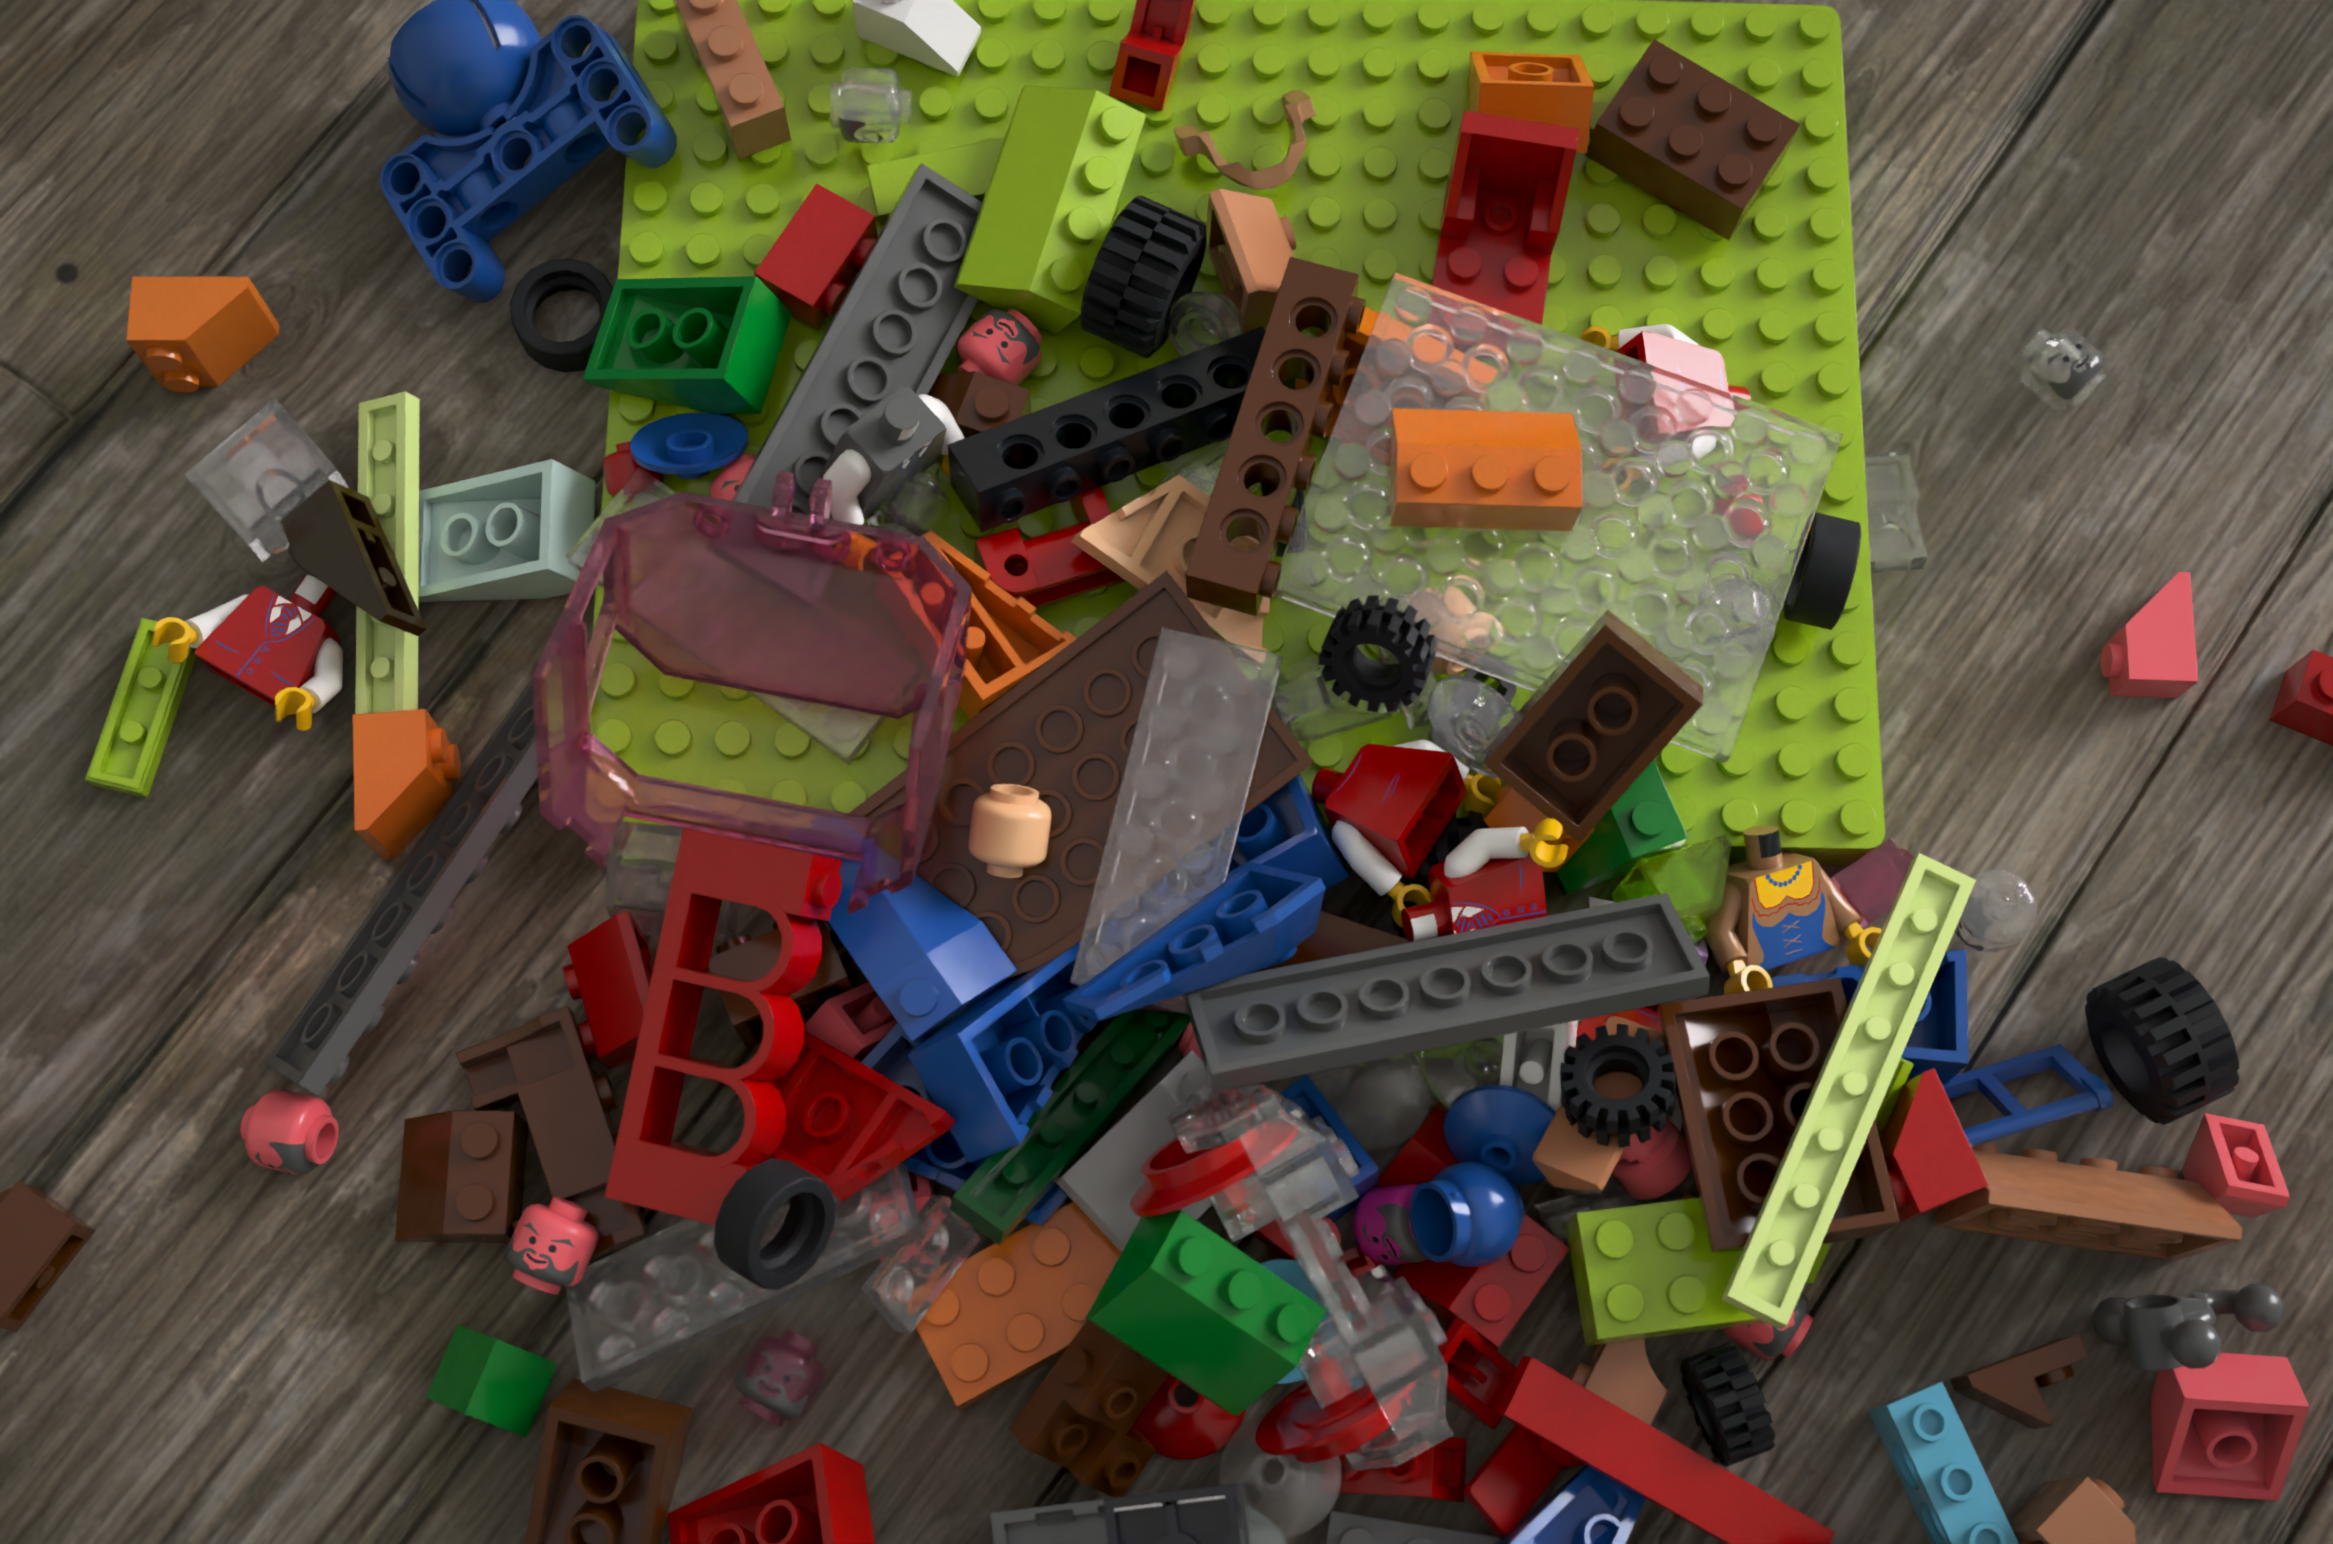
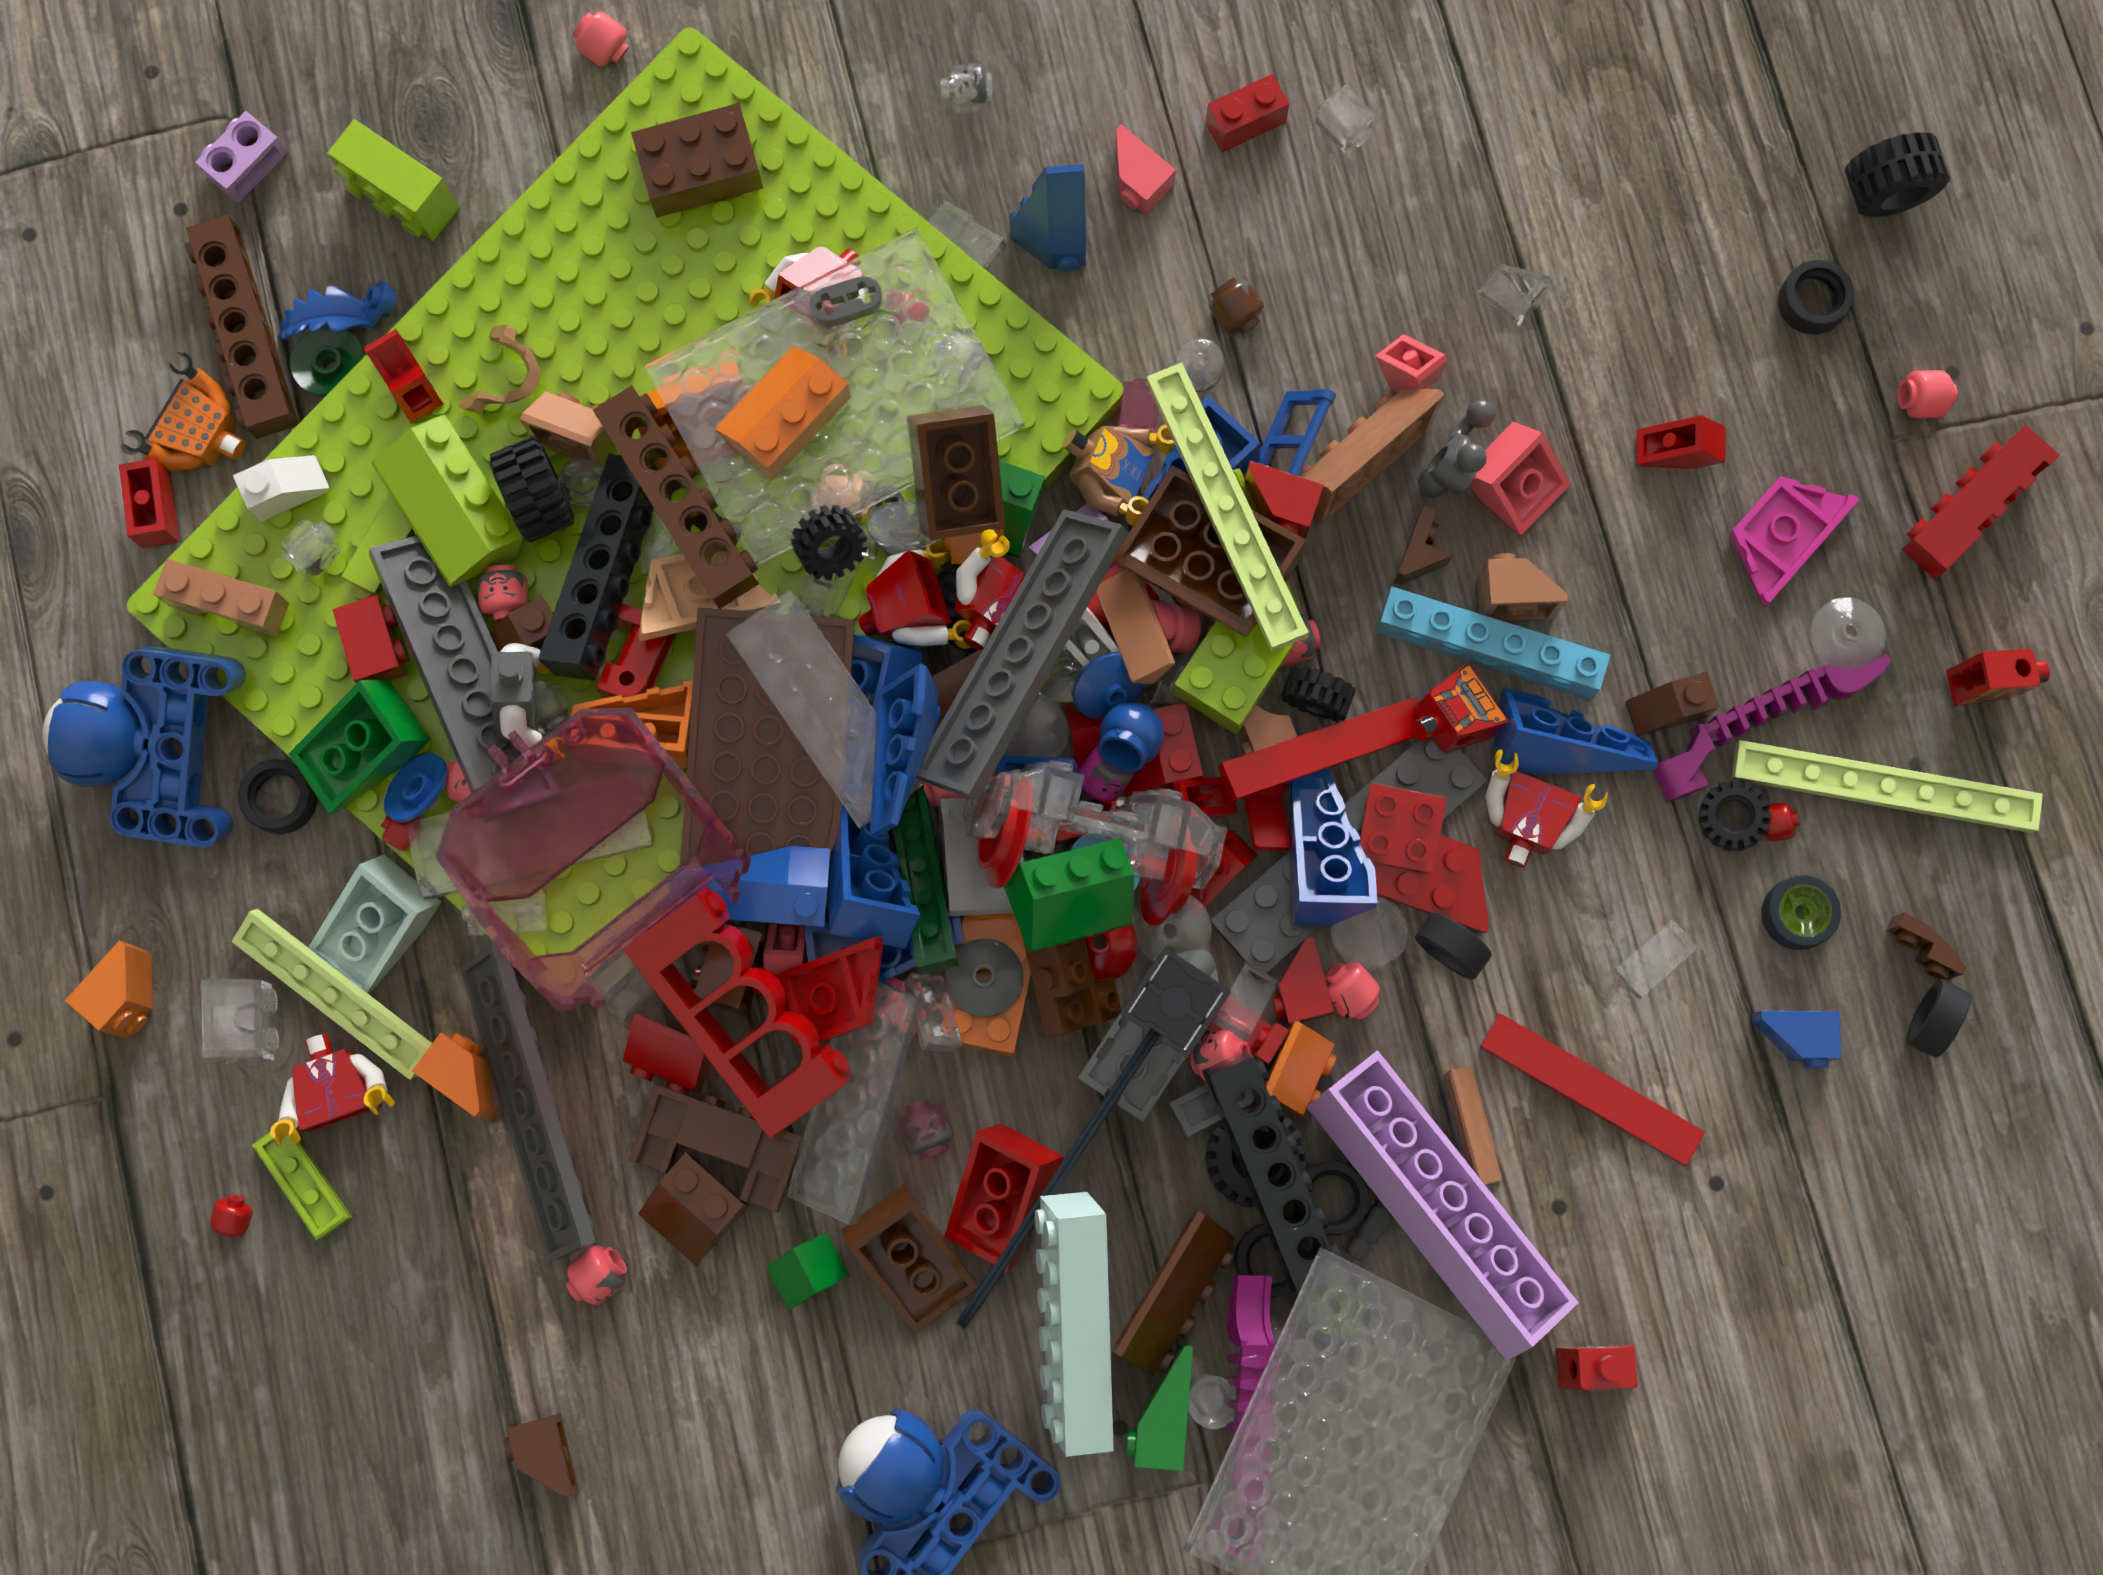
camera: 45 degrees left, 5 degrees up
dark brown slope [280,480,427,636] -> none
coral head [506,1196,599,1295] -> none
black tyre [714,1159,836,1289] -> none
light nougat head [968,784,1051,878] -> none
red bracket [1424,111,1579,366] -> none
orange slope [1469,51,1594,153] -> none
black tyre [1560,1024,1675,1147] -> none
clear neon green slope [1611,835,1732,944] -> none
black tyre [1783,512,1861,630] -> none
black tyre [2085,957,2240,1125] -> none
none -> red piece [210,1194,253,1237]
none -> clear hinge [462,891,547,936]
none -> dark grey beam [810,276,883,327]
none -> dark grey dish [945,938,1024,1017]
none -> blue wedge [1009,164,1086,272]
none -> reddish brown head [1209,277,1264,335]

